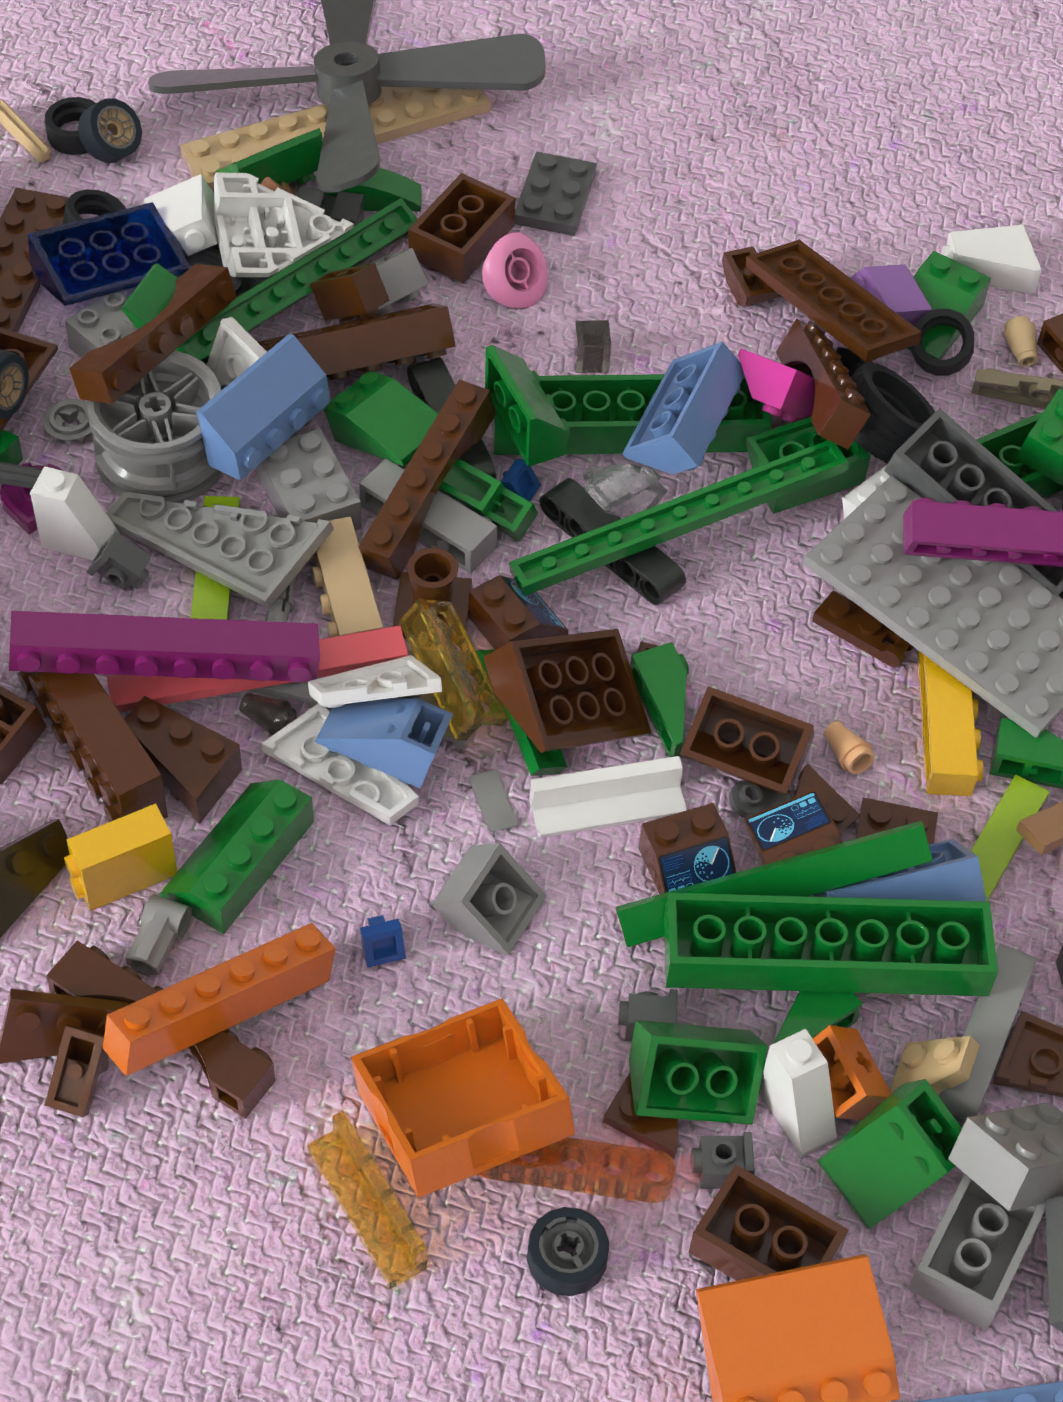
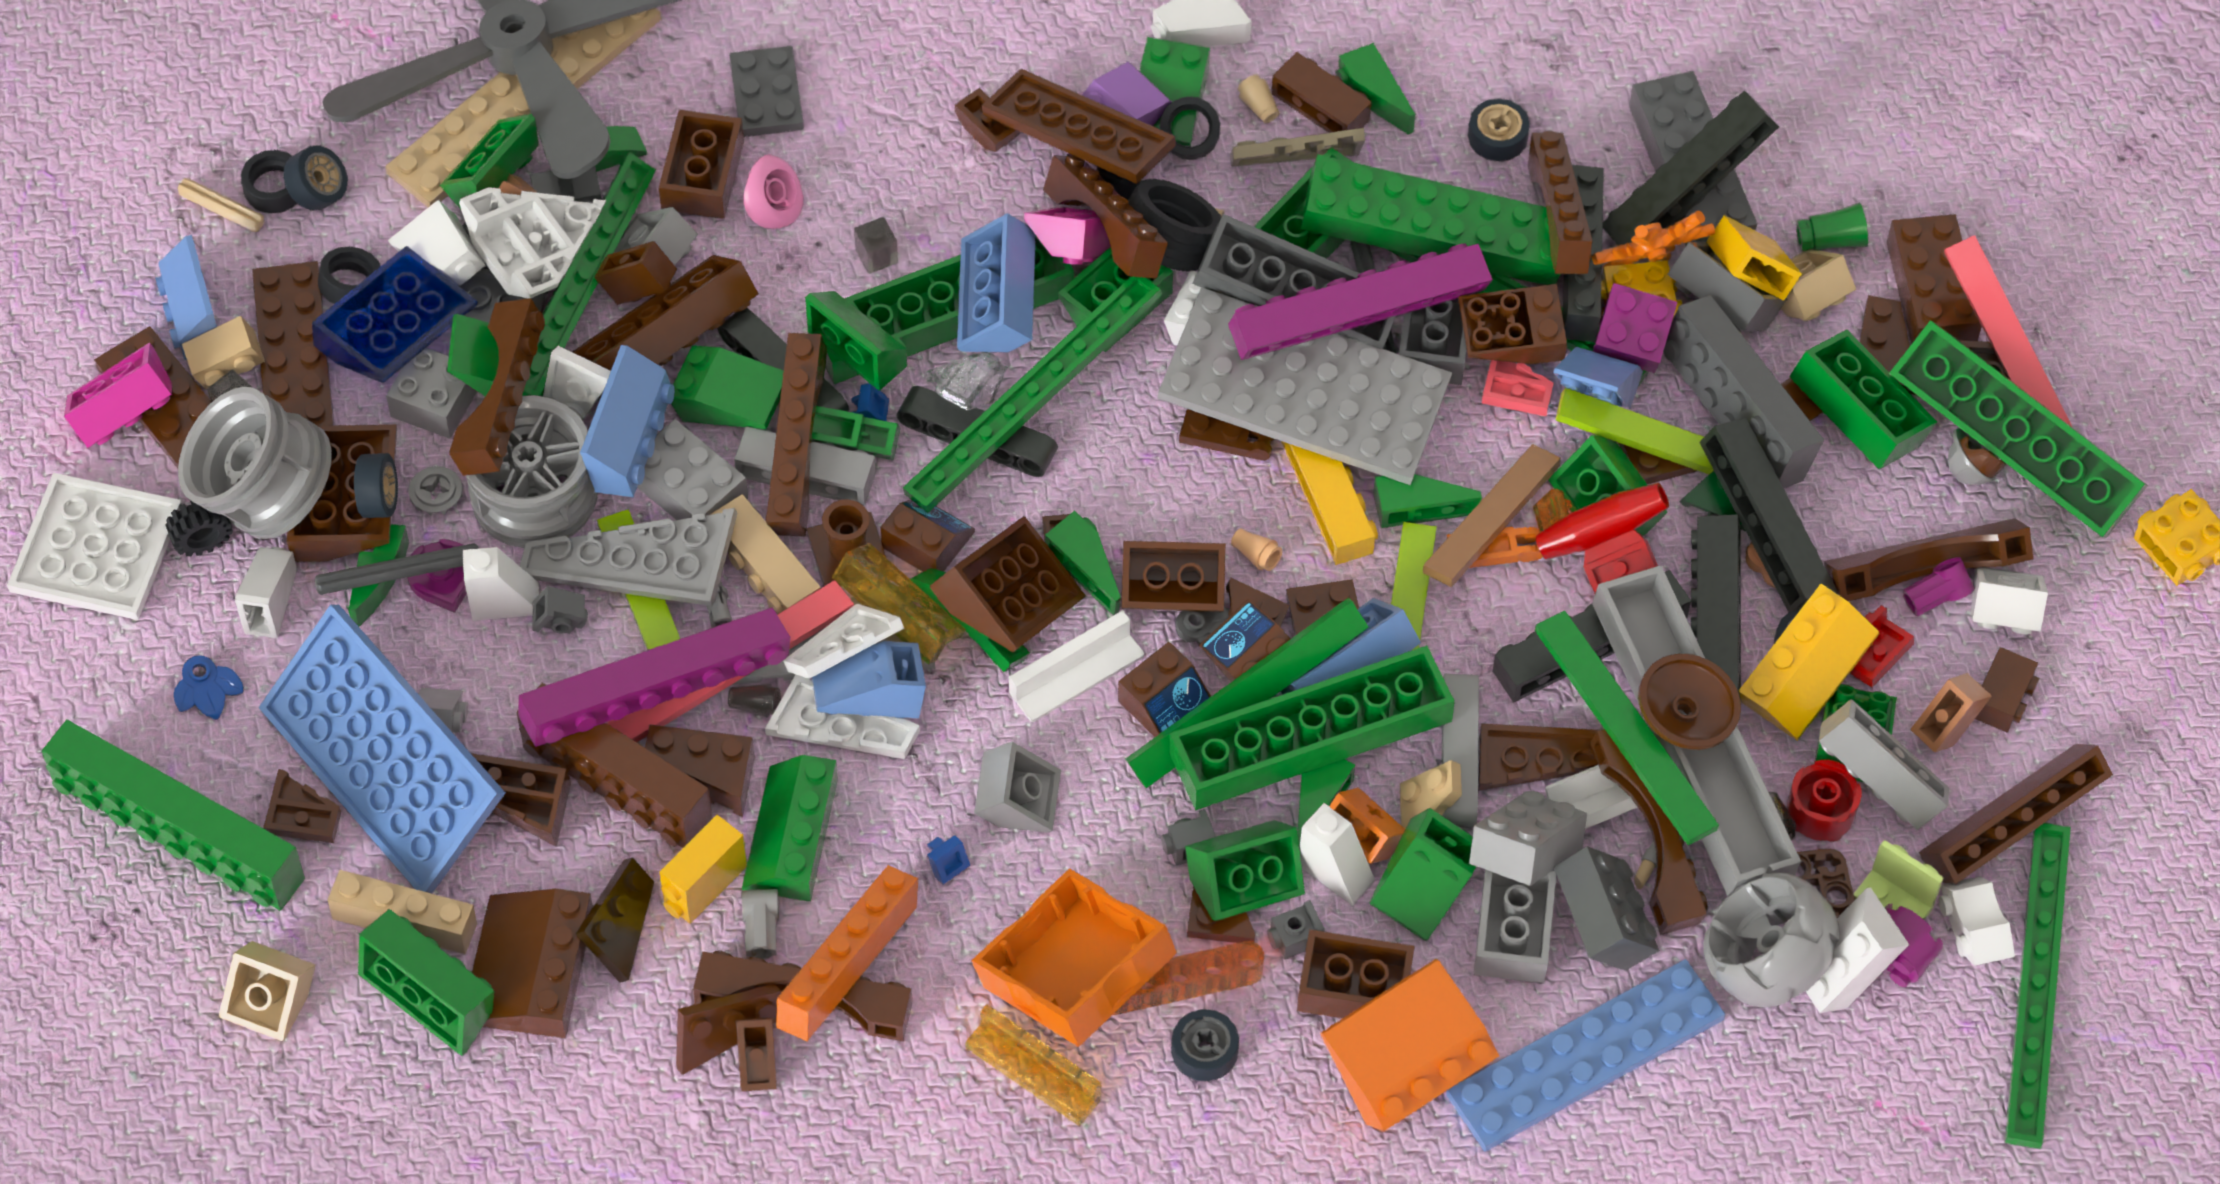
camera: 20 degrees left, 5 degrees up
light grey sticker [469,769,519,832] -> none

